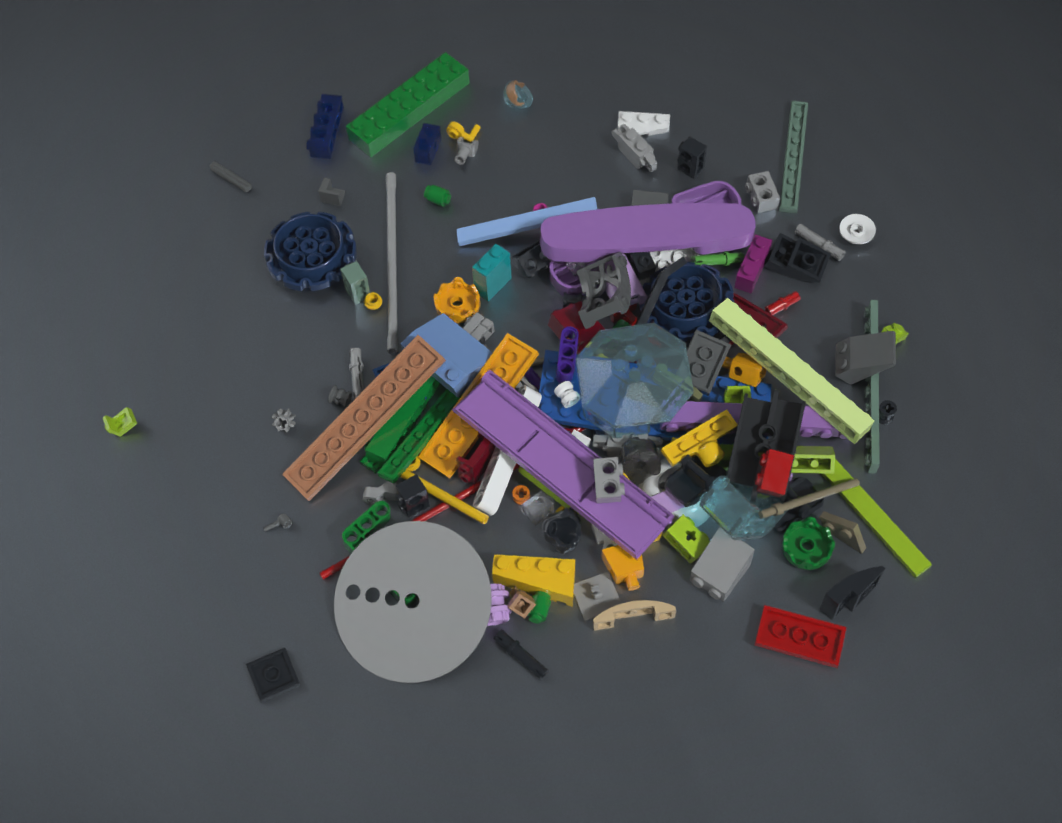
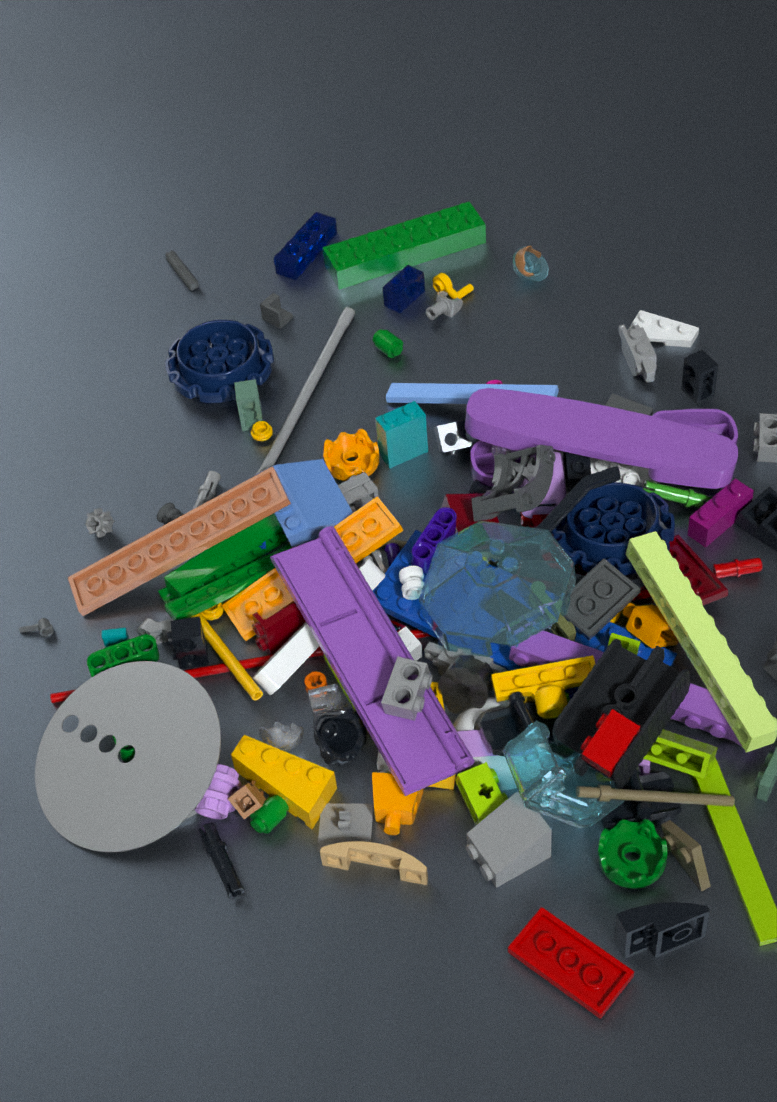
camera: 25 degrees right, 10 degrees down
none -> teal tile [102,628,129,648]
none -> clear hair [259,722,304,753]

